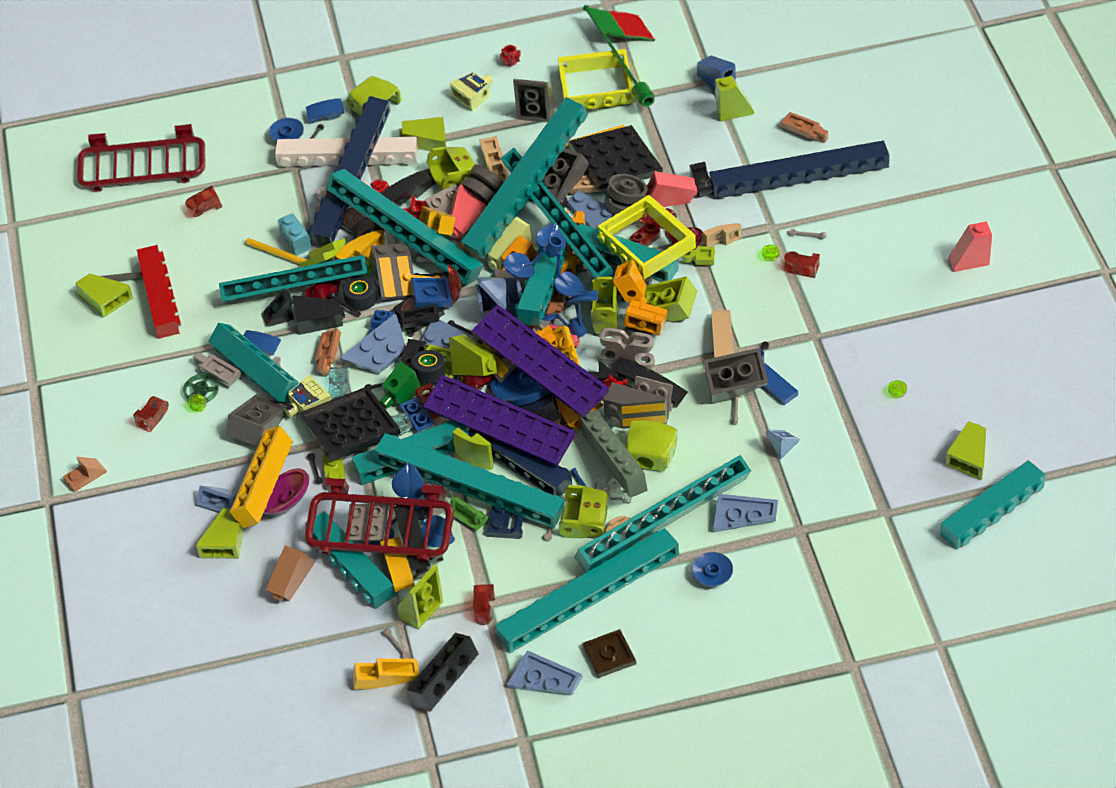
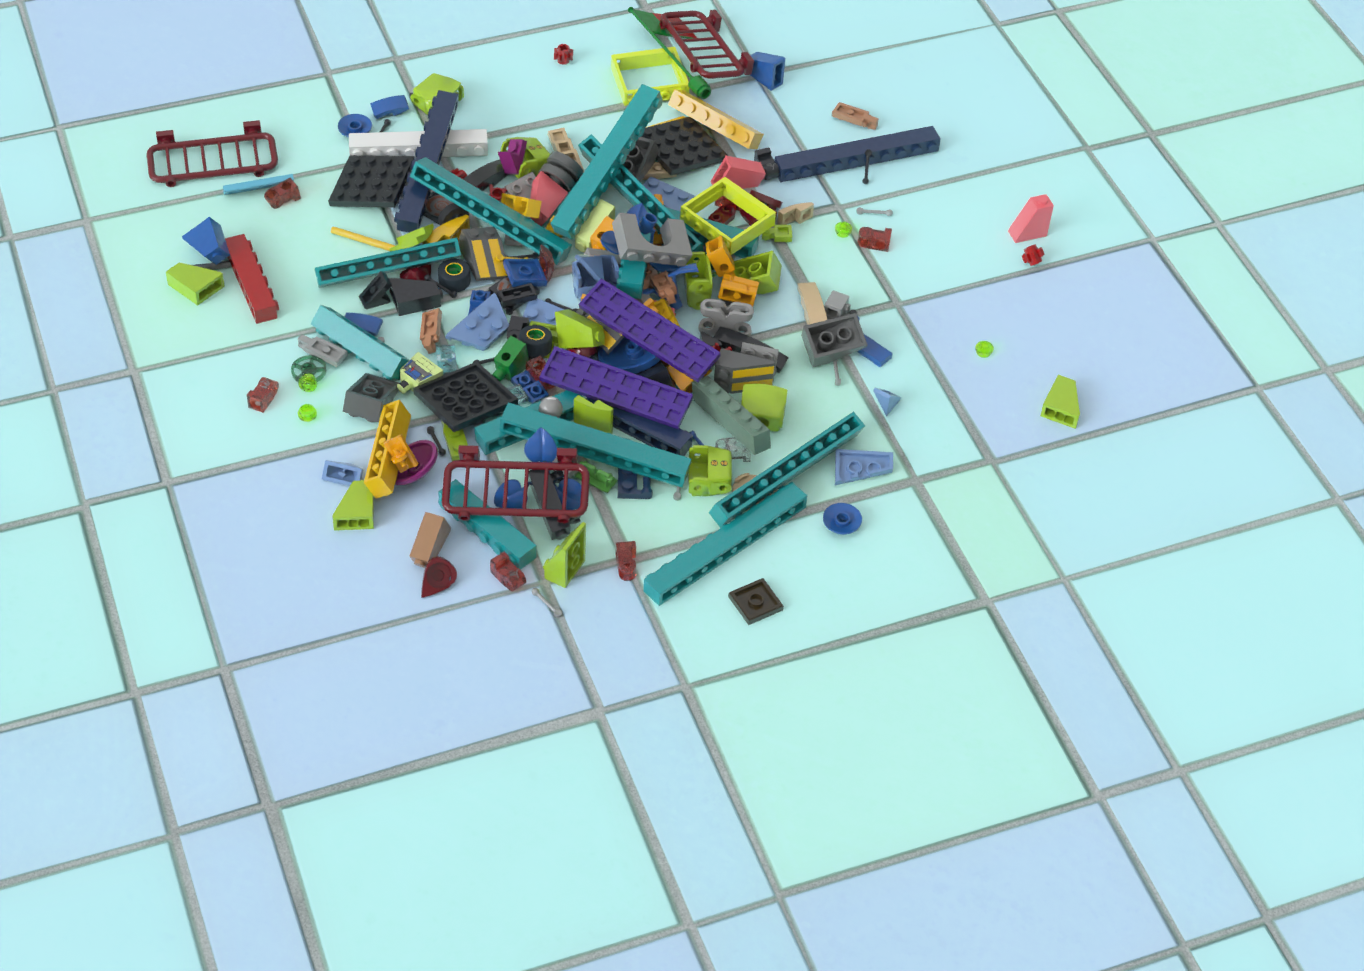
camera: 15 degrees left, 0 degrees up
nougat slope [63,457,107,492] -> none
medium azure brick [277,213,312,256] -> none
light grey hinge [345,504,388,541] -> none
yellow slope [352,658,419,689] -> none
yellow slope [380,537,415,592] -> none
lime slope [399,117,446,151] -> none
black brick [406,632,479,712] -> none
yellowish green torso [450,72,493,111] -> none
medium blue wing [507,650,583,695] -> none
dark grey slope [513,79,555,122] -> none
dark grey wheel [604,174,648,215] -> none
lime slope [715,76,754,122] -> none
teal brick [940,460,1045,549] -> none
none -> slope [182,217,230,265]
none -> medium azure tile [223,174,294,195]
none -> clear neon green plate [298,404,317,422]
none -> black plate [328,155,415,208]
none -> light orange hips [384,434,419,473]
none -> dark red piece [421,556,457,598]
none -> clear red leg [490,551,526,591]
none -> magenta slope [498,139,527,175]
none -> light grey piece [539,396,563,418]
none -> light grey arch [612,213,693,266]
none -> nougat hinge [650,271,677,305]
none -> dark red bar [659,10,754,79]
none -> yellow brick [668,89,764,149]
none -> dark red plate [750,190,783,210]
none -> light grey brick [824,290,851,319]
none -> black hinge [862,149,872,184]
none -> red gear [1021,244,1045,266]

